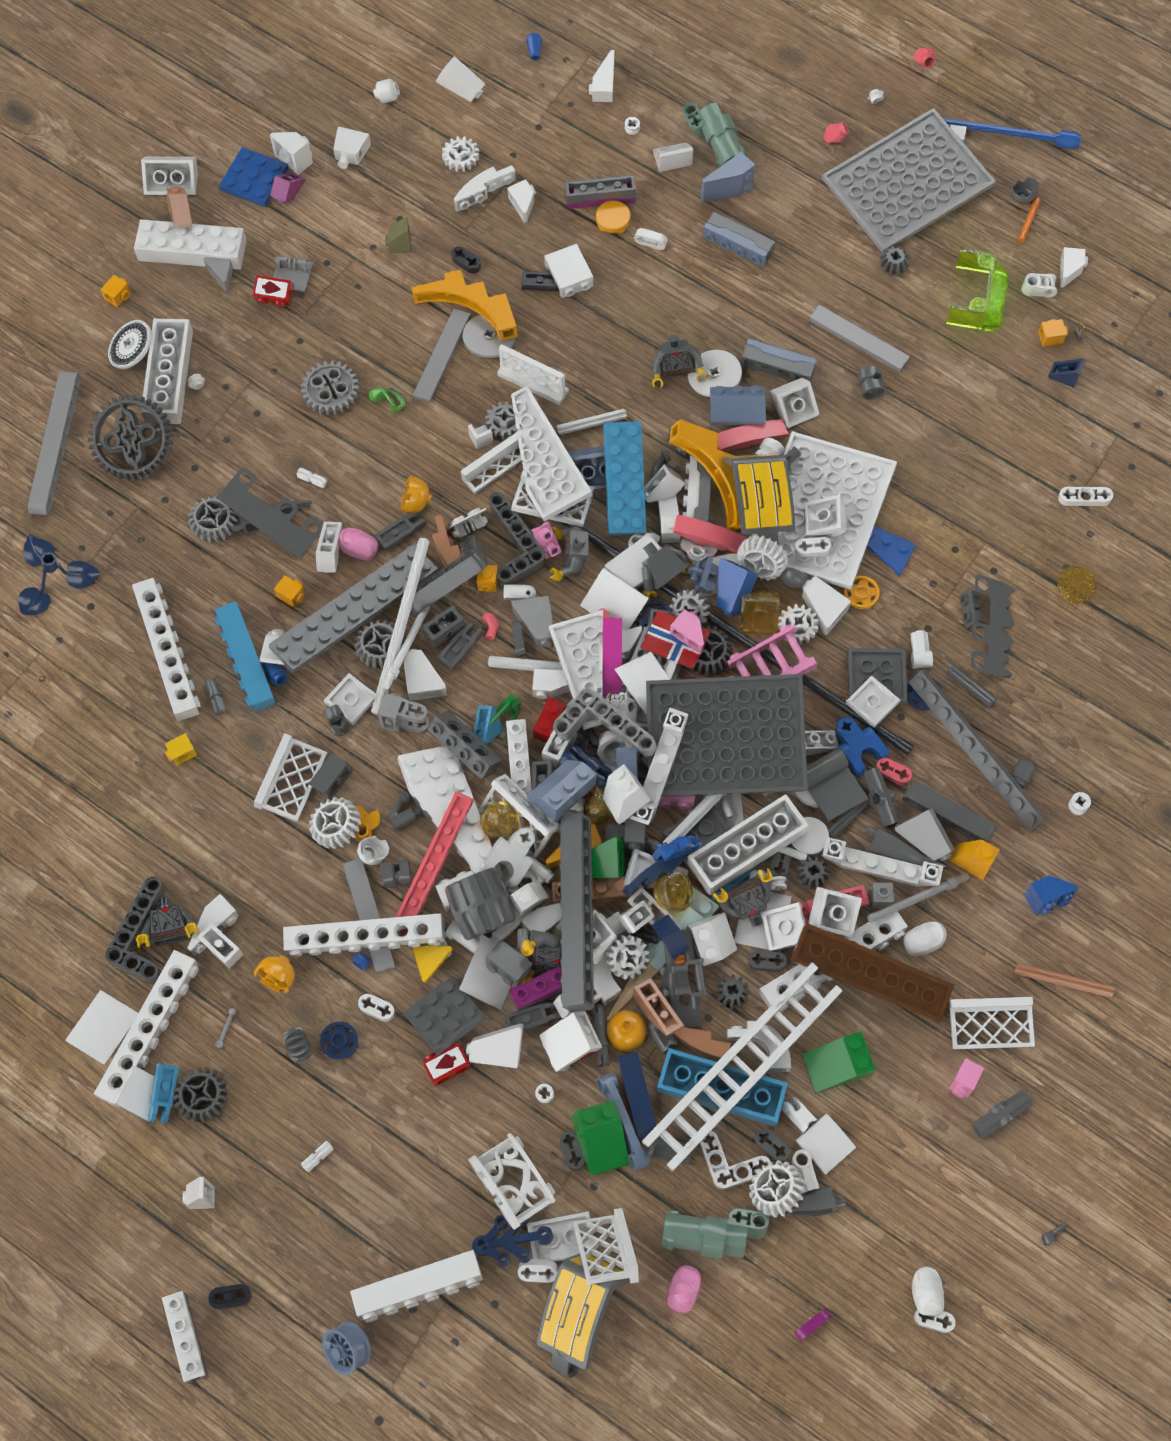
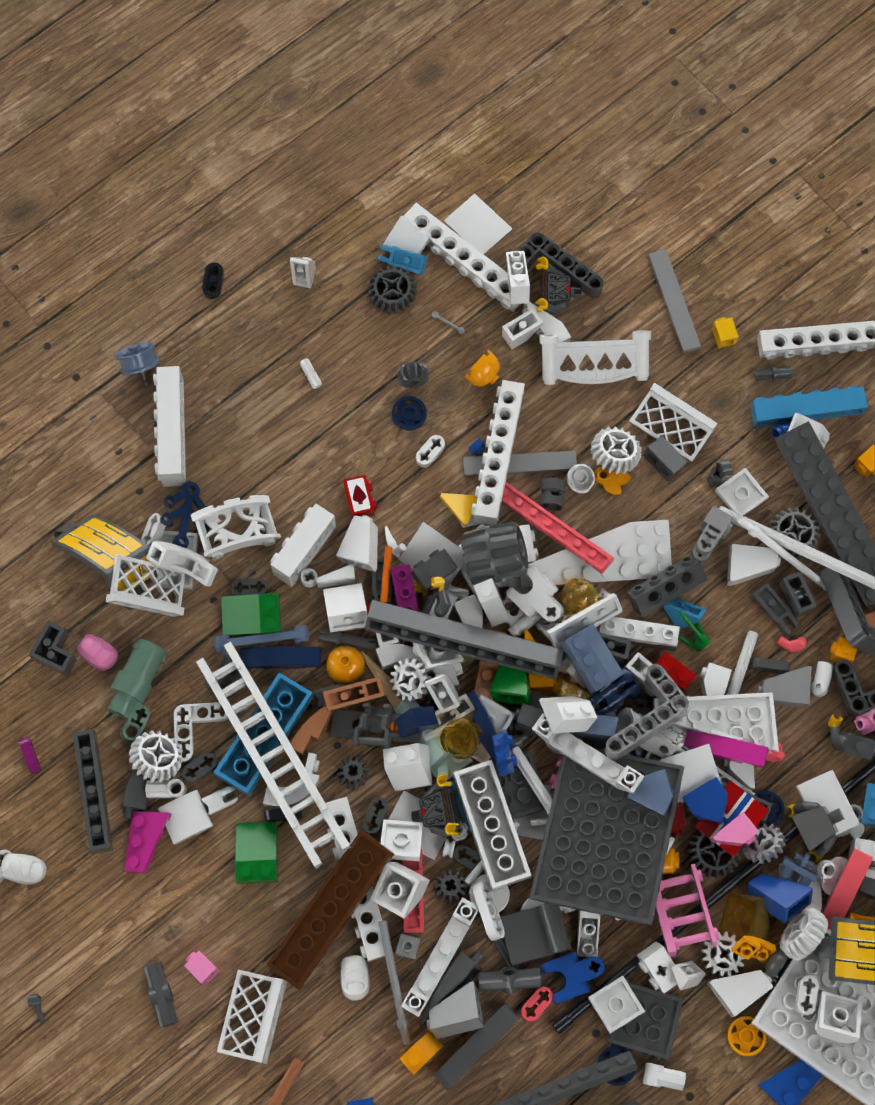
camera: 100 degrees right, 5 degrees up
white piece [162,1291,209,1384] -> none
dark grey plant [390,791,422,830] -> none
dark grey plate [403,977,486,1056] -> none
white sticker [580,568,648,631] -> none
none -> dark grey brick [29,621,77,677]
none -> dark grey brick [73,729,113,854]
none -> dark pink wing [124,811,172,874]
none -> white arch [146,541,218,586]
none -> black beam [264,809,302,822]
none -> white brick [270,503,336,587]
none -> white slope [316,564,356,588]
none -> orange bar [380,546,392,603]
none -> white bar [385,526,406,558]
none -> white beam [473,881,505,941]
none -> white slope [506,251,530,304]
none -> white piece [539,330,651,385]
none -> sand blue slope [627,769,674,815]
none -> white brick [637,941,677,993]
none -> light grey tile [648,249,701,353]
none -> white slope [672,961,706,991]
none -> blue slope [682,777,728,824]
none -> light orange slope [731,936,776,963]

